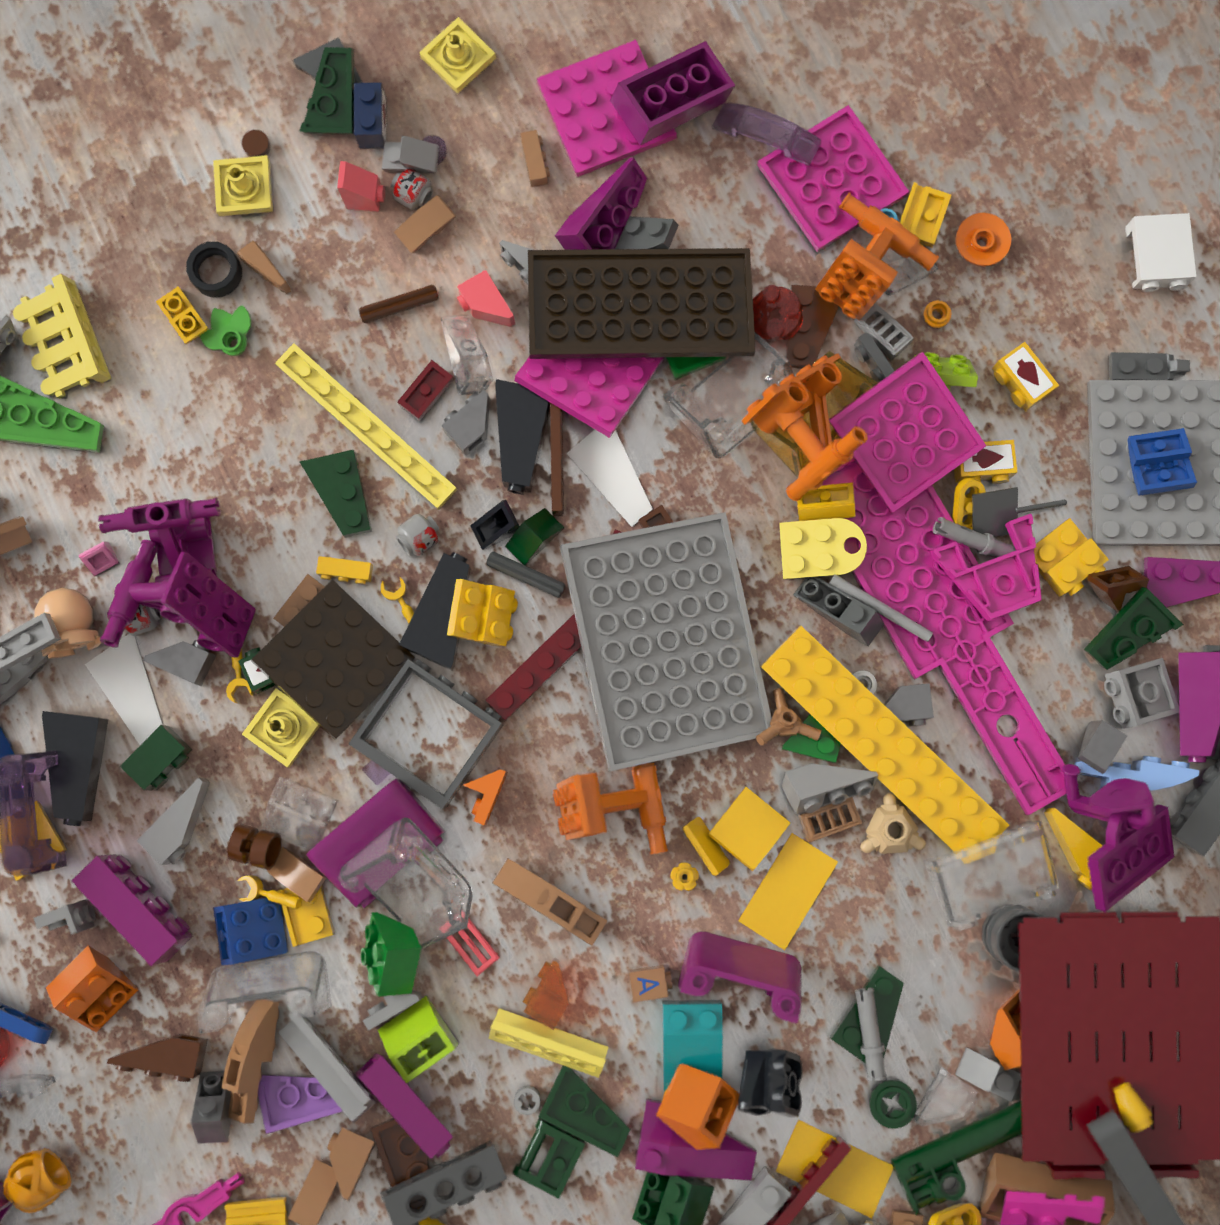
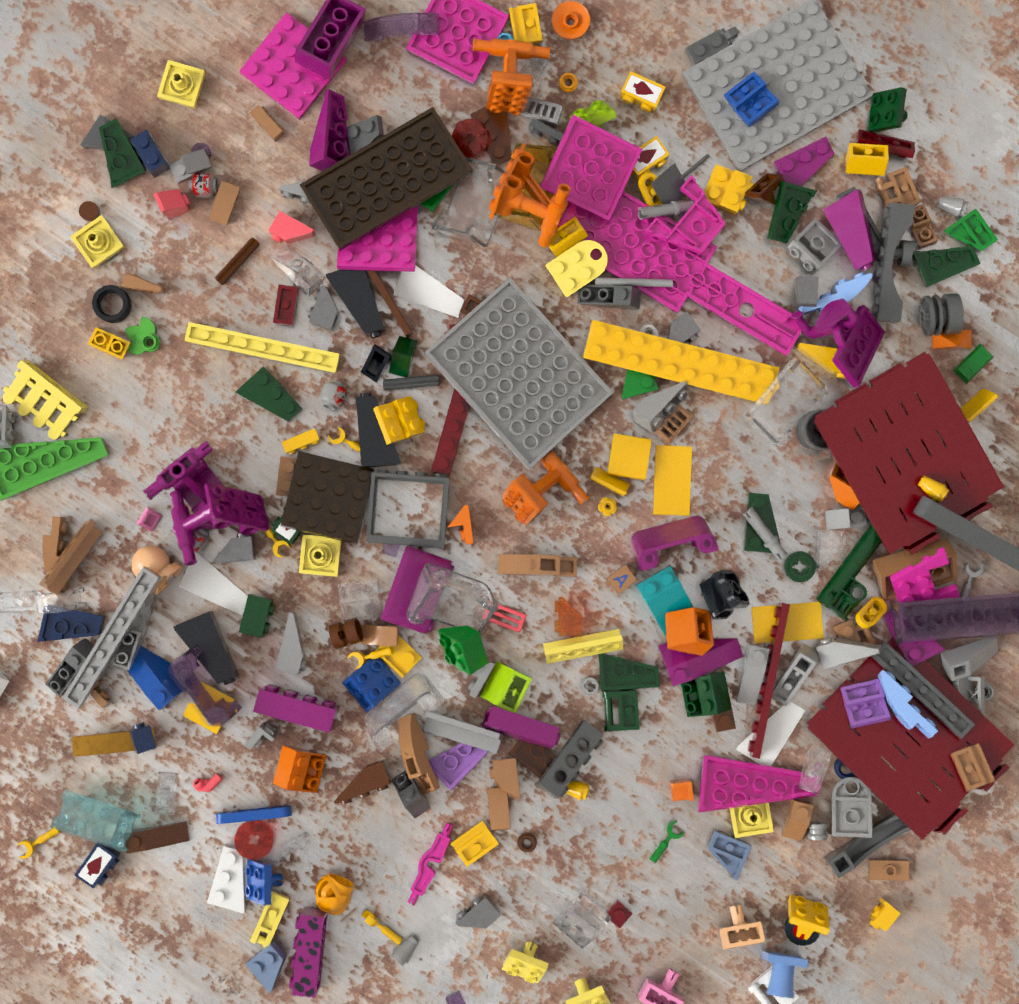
camera: 30 degrees left, 5 degrees up
medium nougat piece [756,688,821,746] -> none
tan rock [860,793,926,854] -> none

